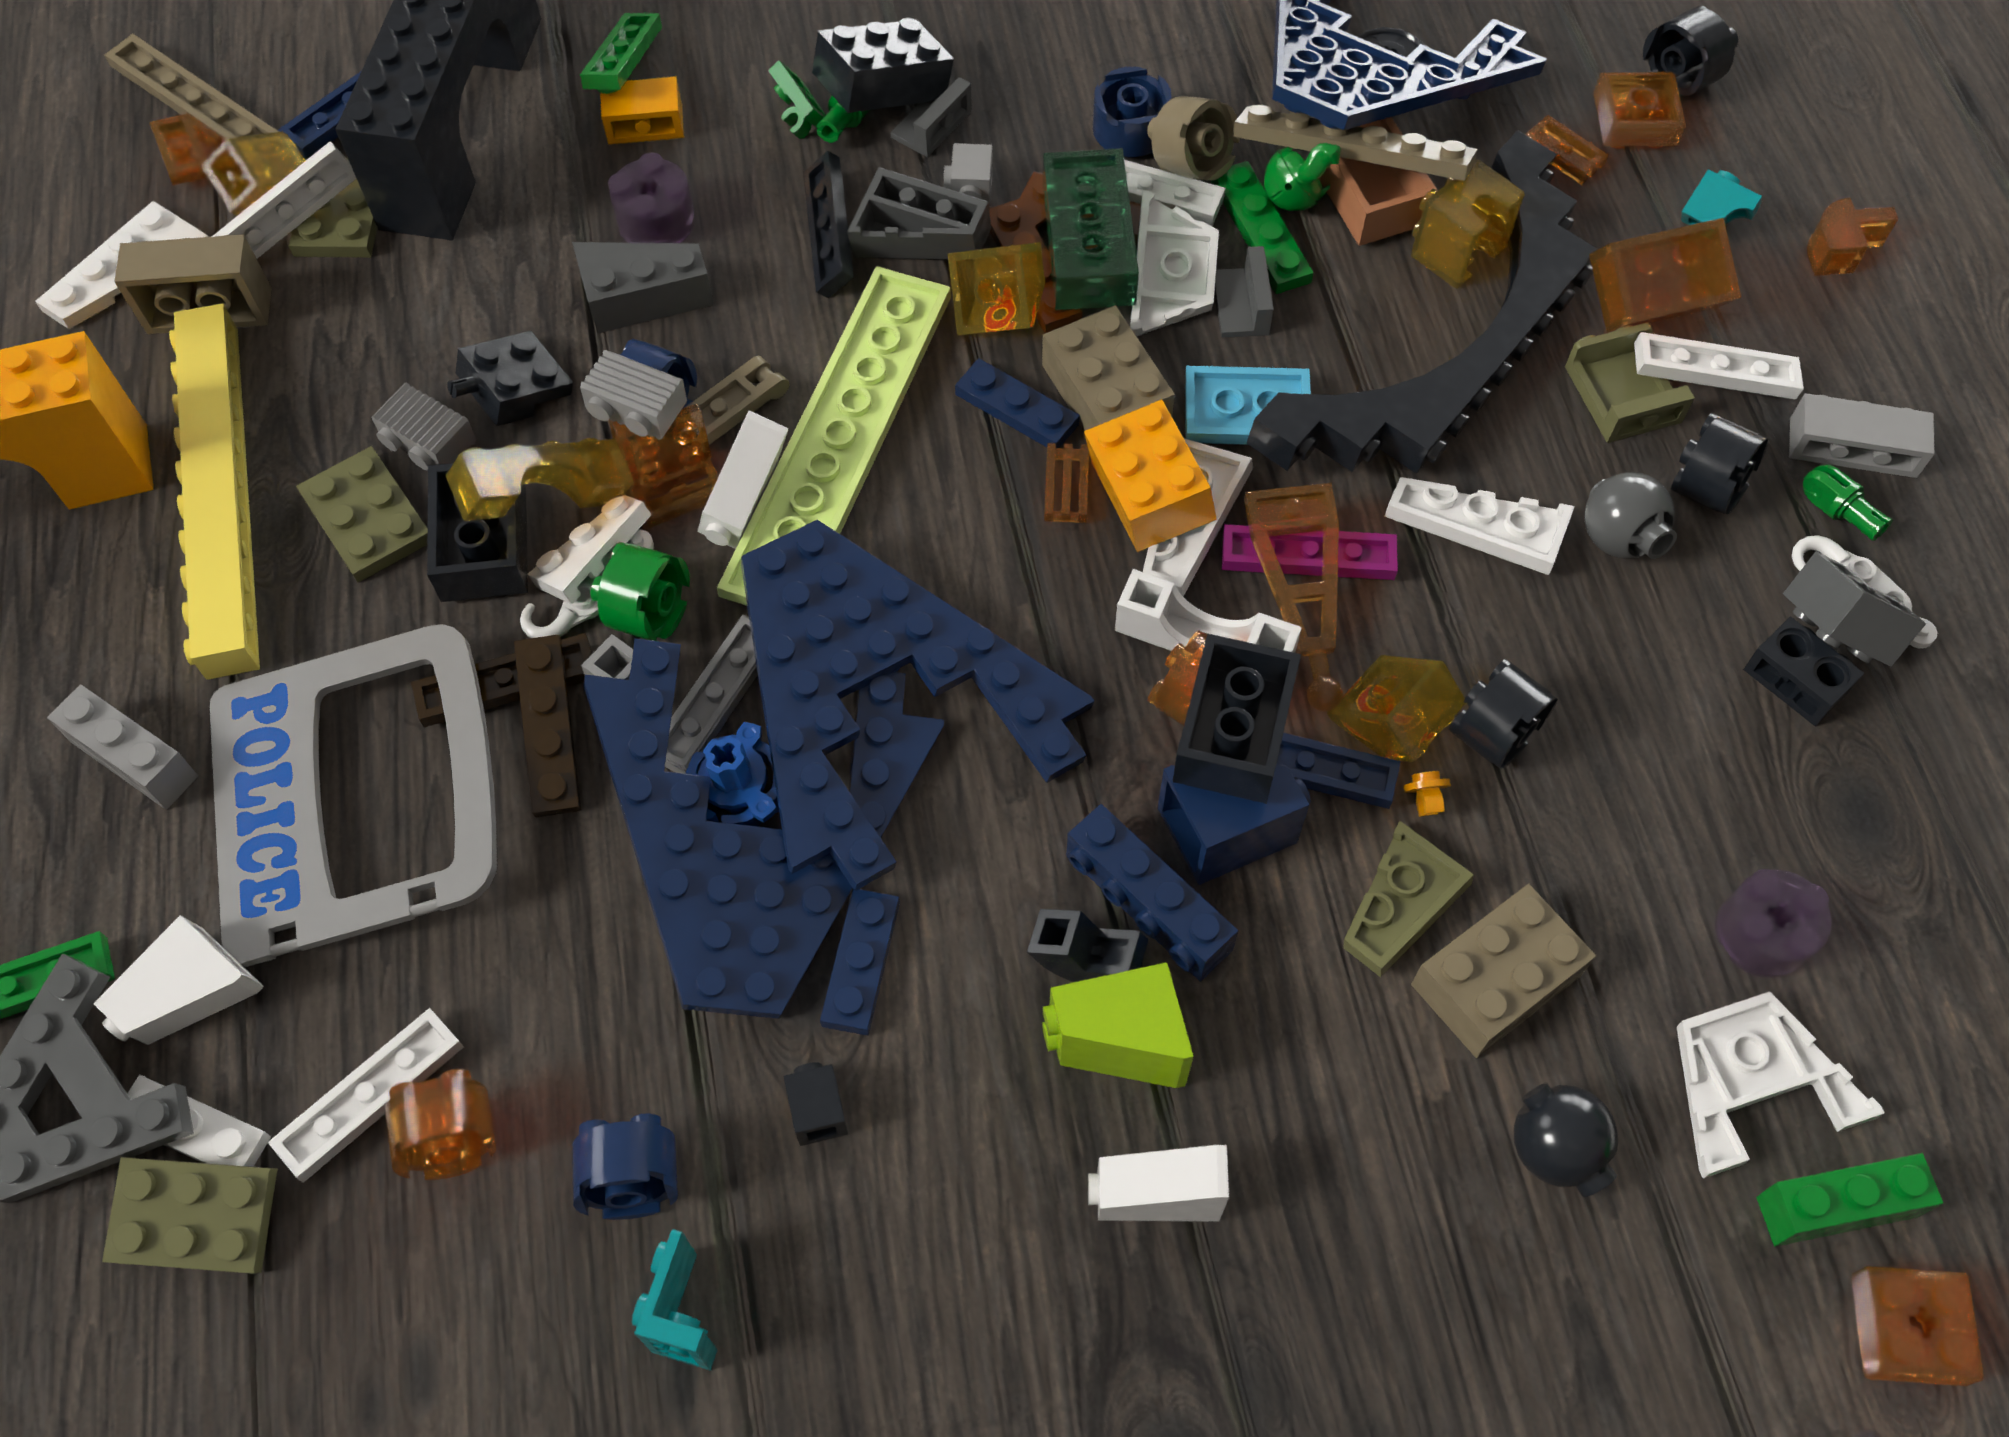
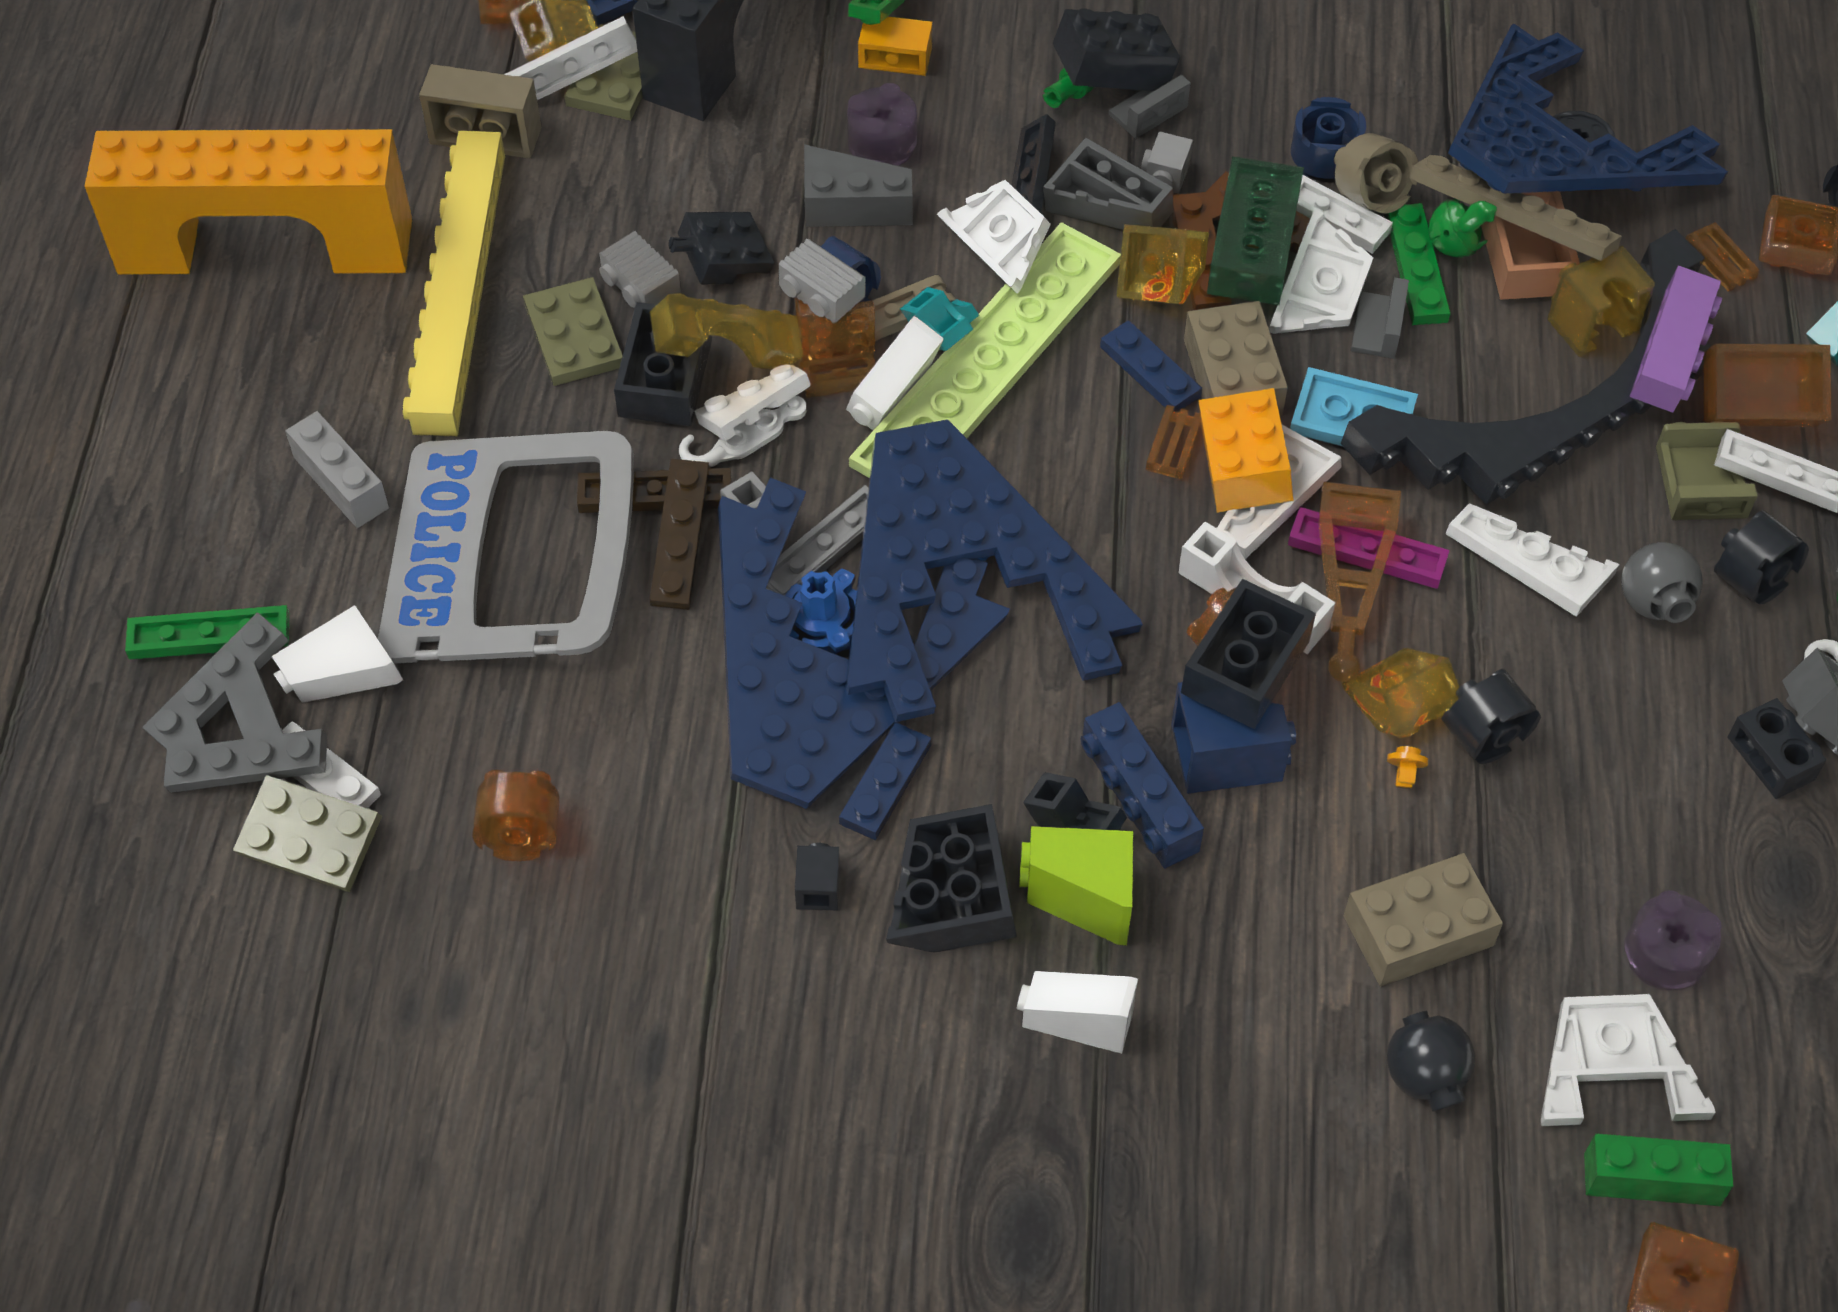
camera: 15 degrees right, 5 degrees down
white wing [35,201,208,330] -> none
white plate [268,1008,464,1183] -> none
dark blue brick [572,1113,678,1220] -> none
green brick [590,542,690,641] -> none
teal bracket [632,1229,717,1371] -> none
green plate [768,60,826,139] -> none
dark blue plate [1276,733,1401,809] -> none
olive wing [1344,821,1474,977] -> none
none -> black wedge [886,804,1017,953]
none -> teal brick [900,287,979,351]
none -> white wing [937,180,1050,293]
none -> medium lavender brick [1630,265,1722,413]

